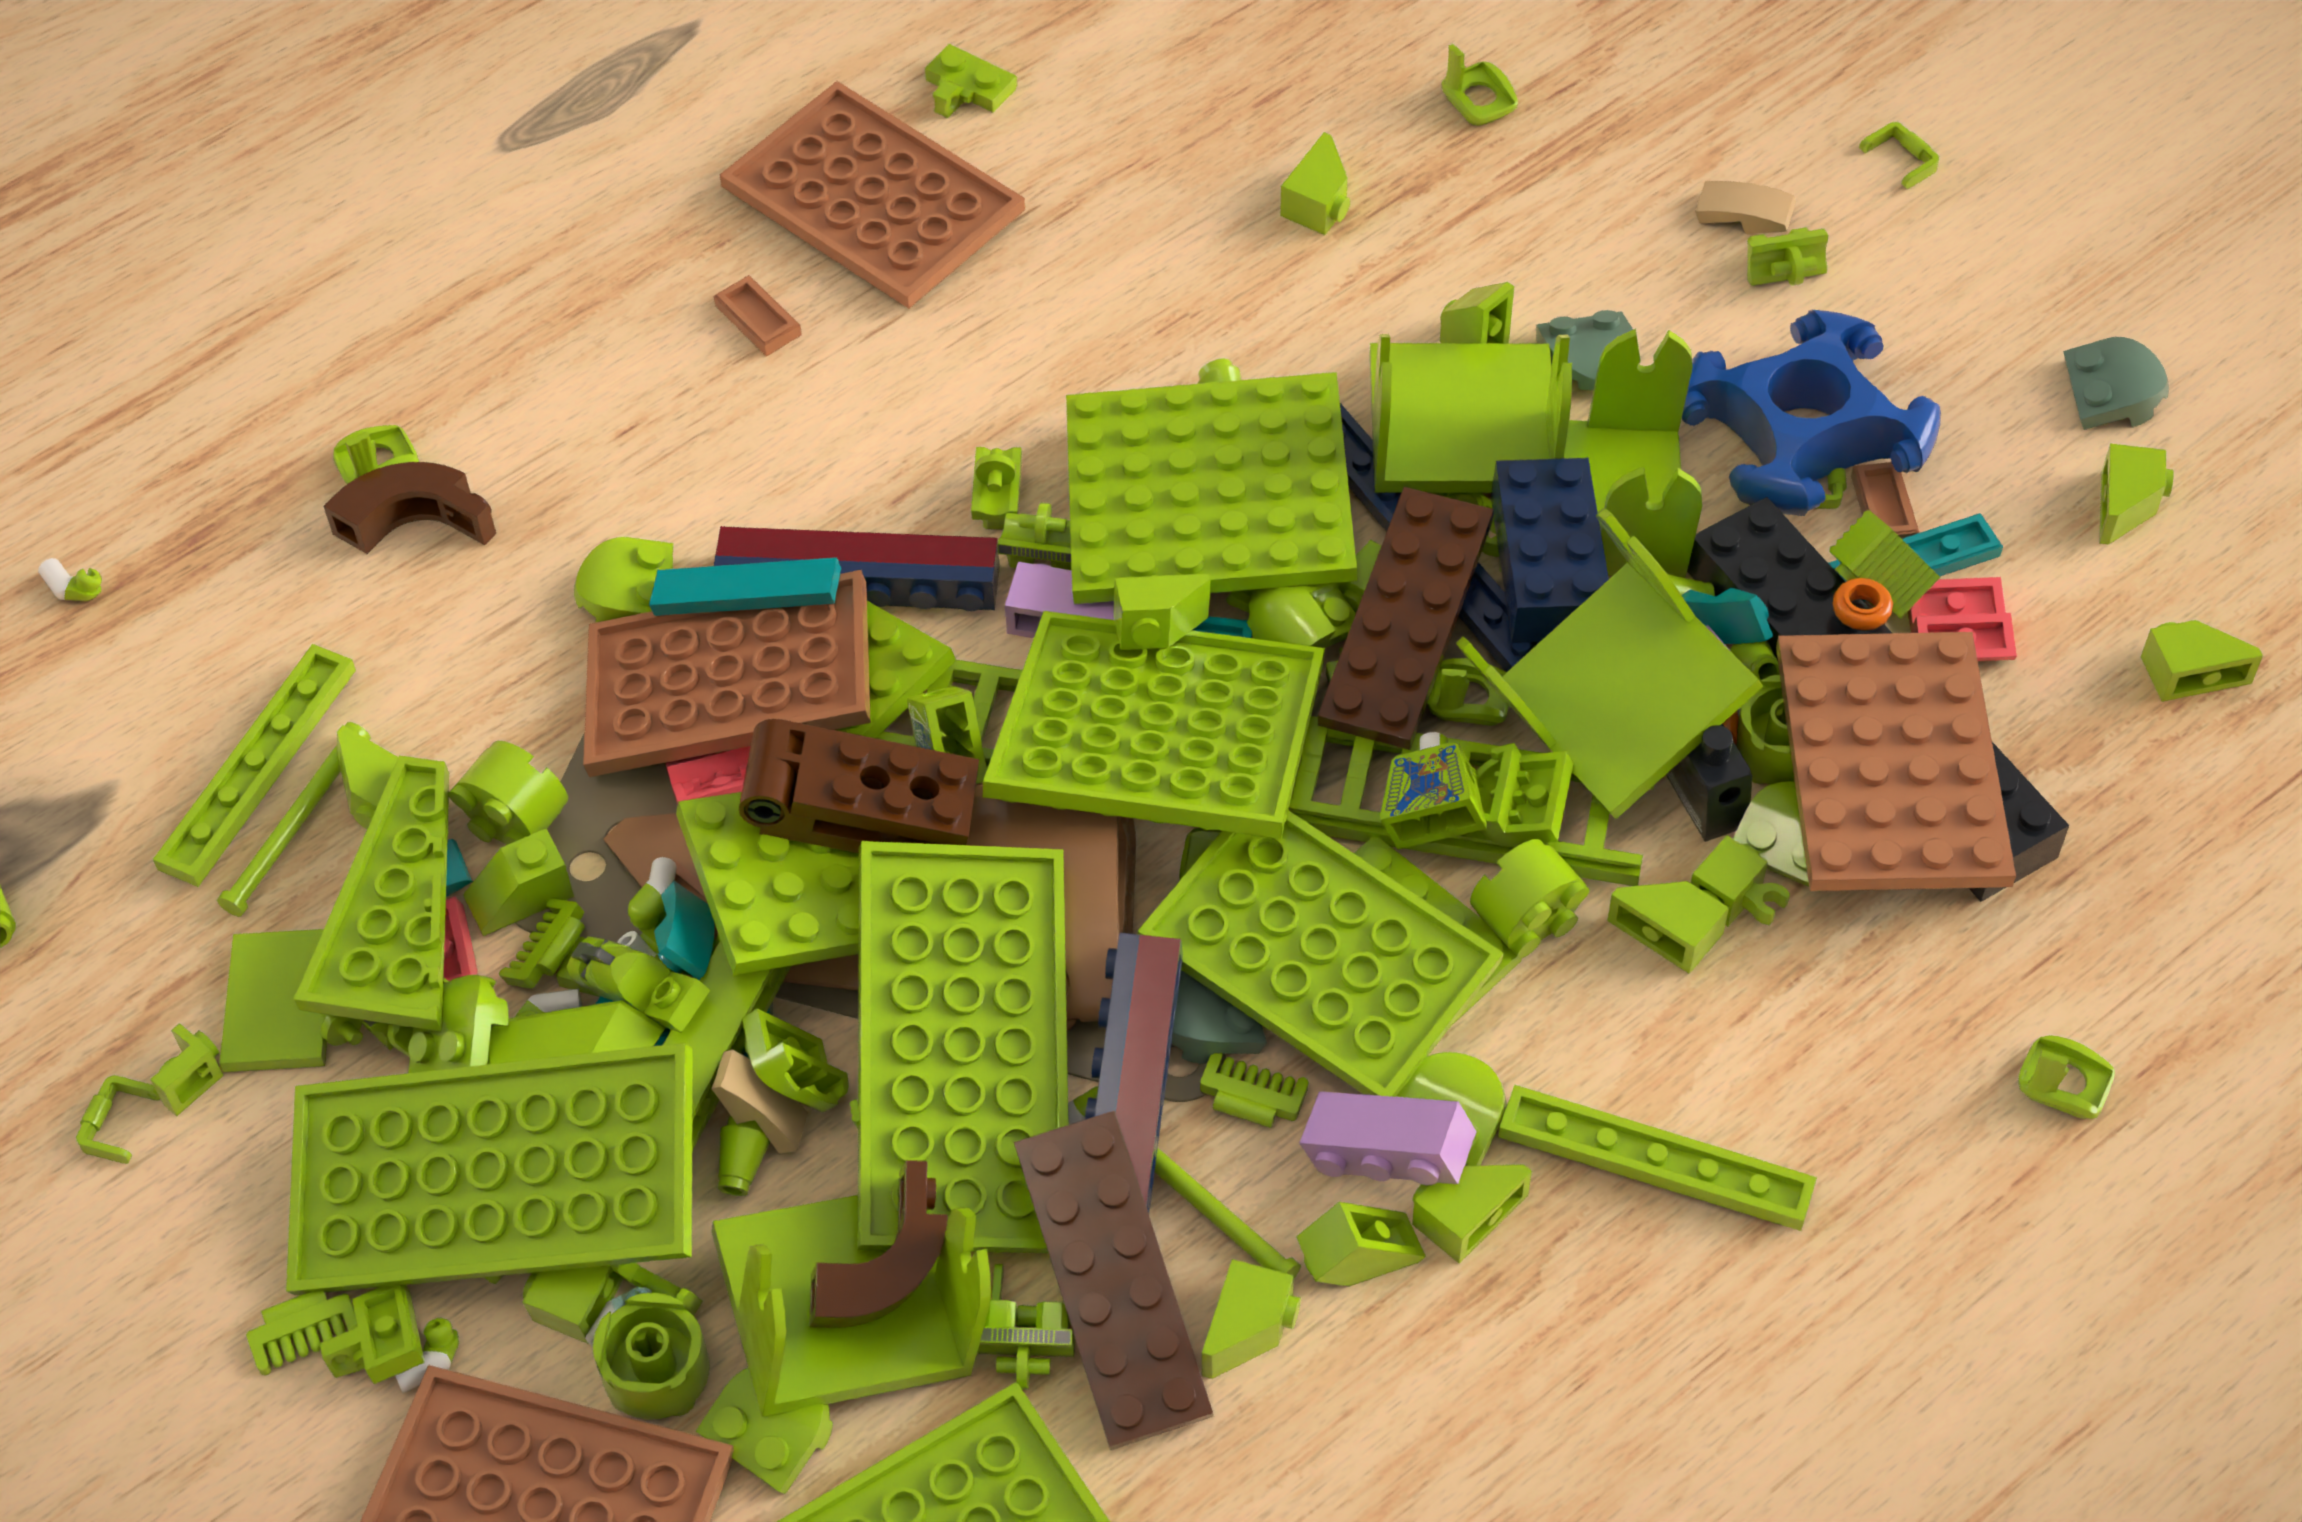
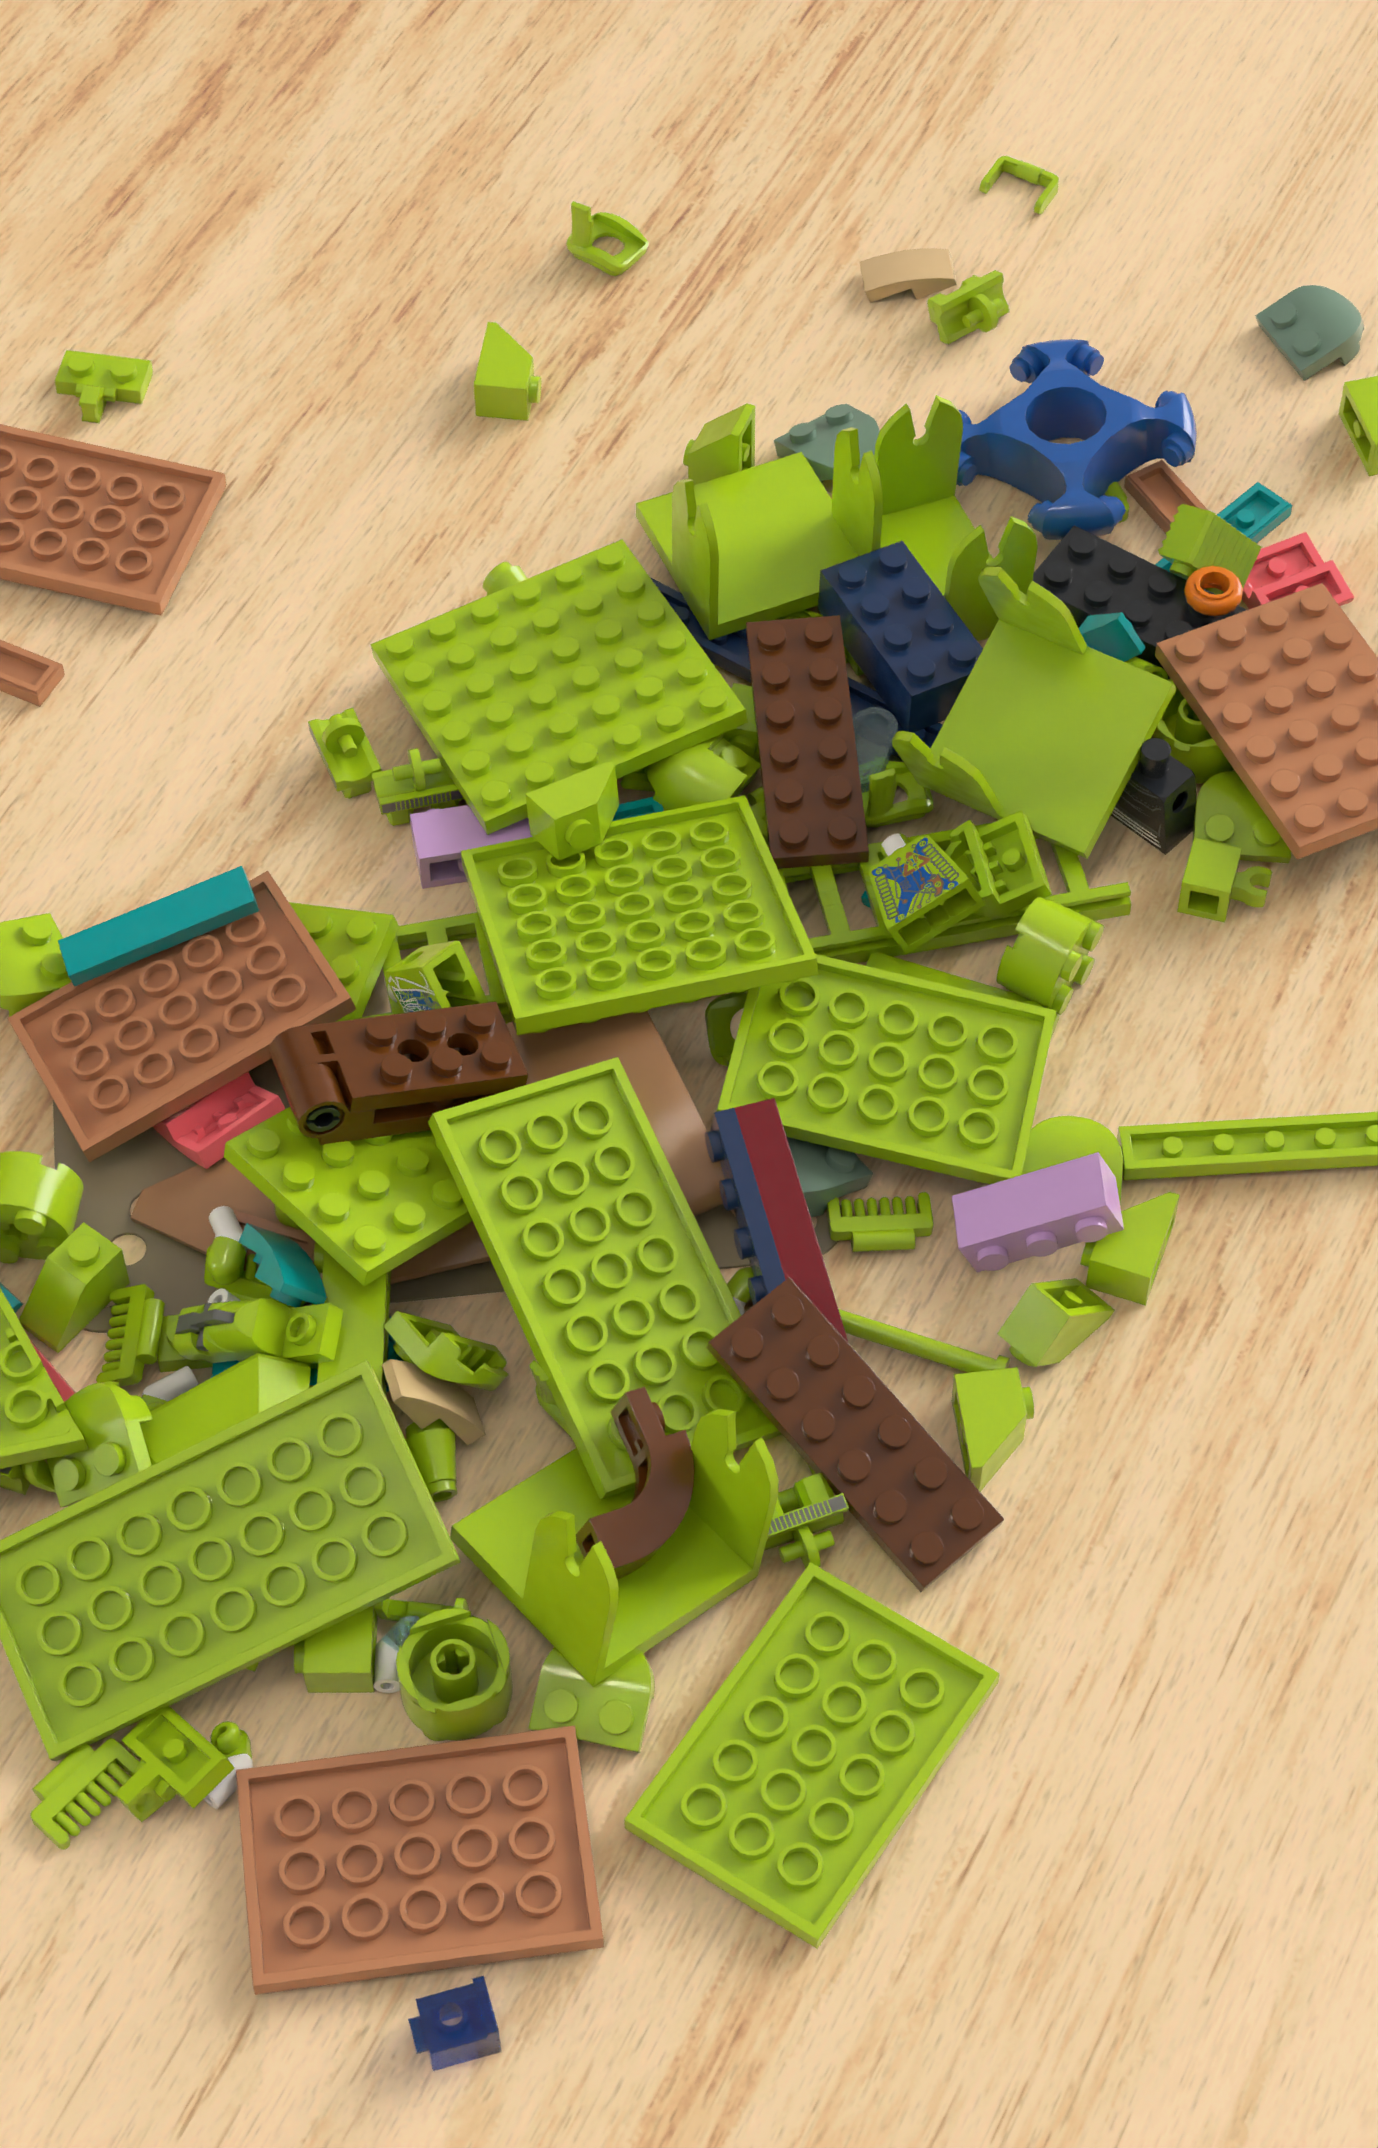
camera: 25 degrees left, 0 degrees up
brick [714,526,1000,611] -> none
lime slope [1607,881,1729,974] -> none
none -> clear light blue tile [853,707,898,793]

